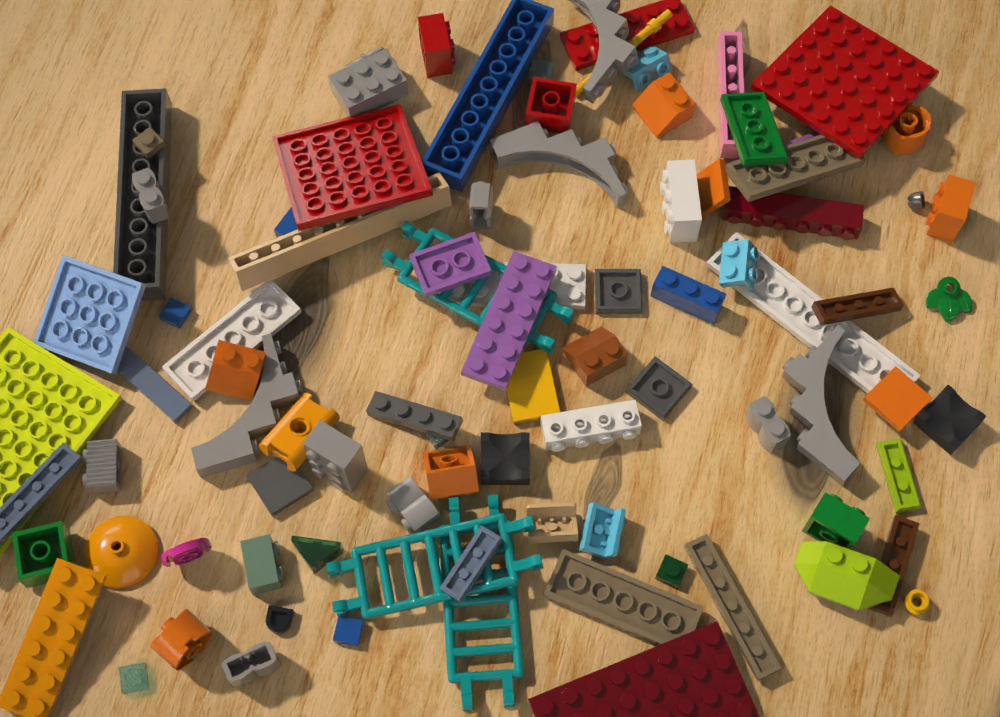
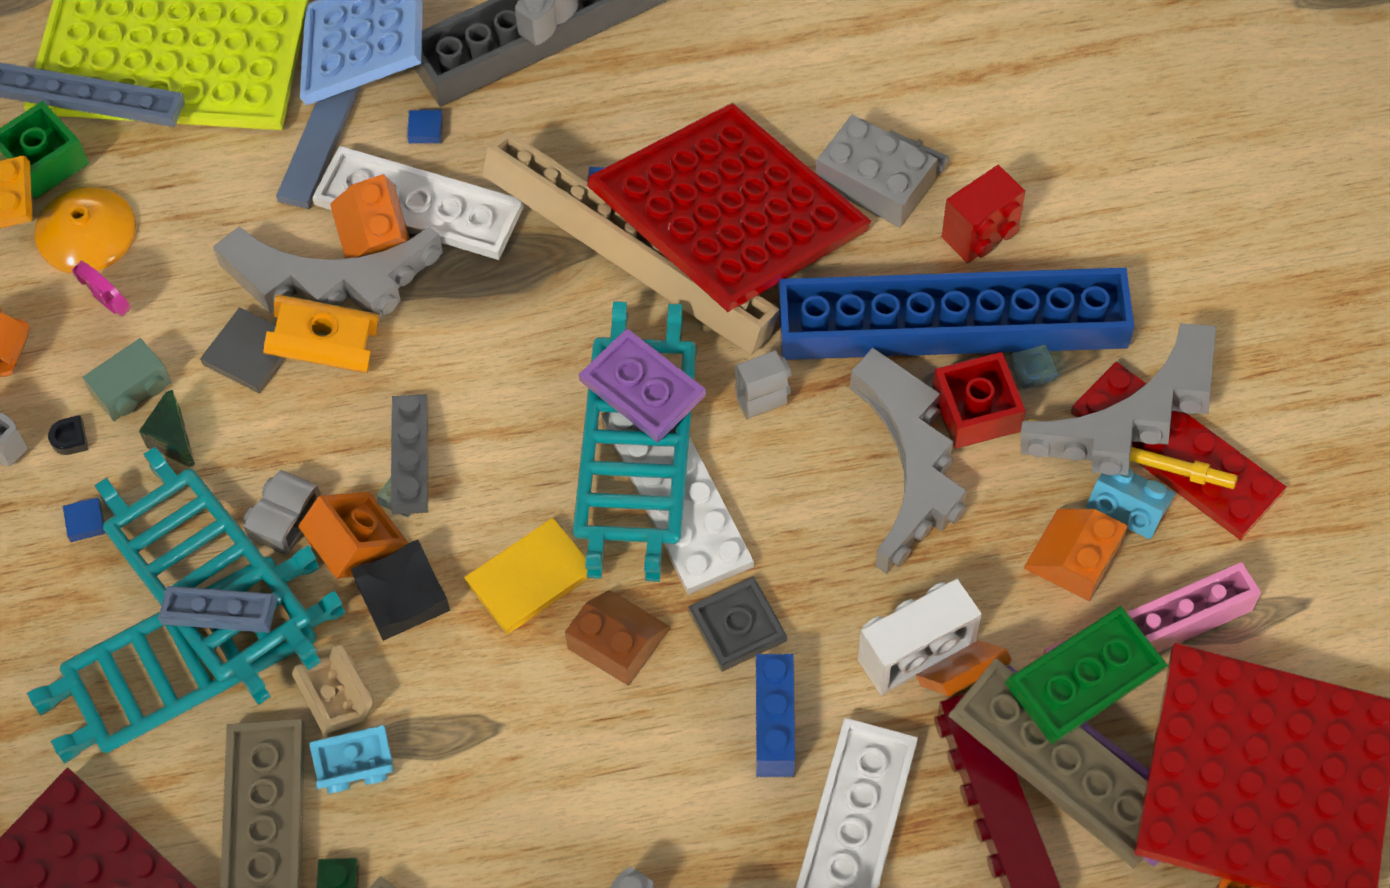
camera: 65 degrees right, 5 degrees down
light grey brick [82,439,121,494] -> none
light grey brick [303,420,368,493] -> none
medium lavender plate [461,251,557,391] -> none
white brick [540,400,642,452] -> none
dark grey tile [625,356,693,421] -> none
medium azure bracket [719,239,759,290] -> none

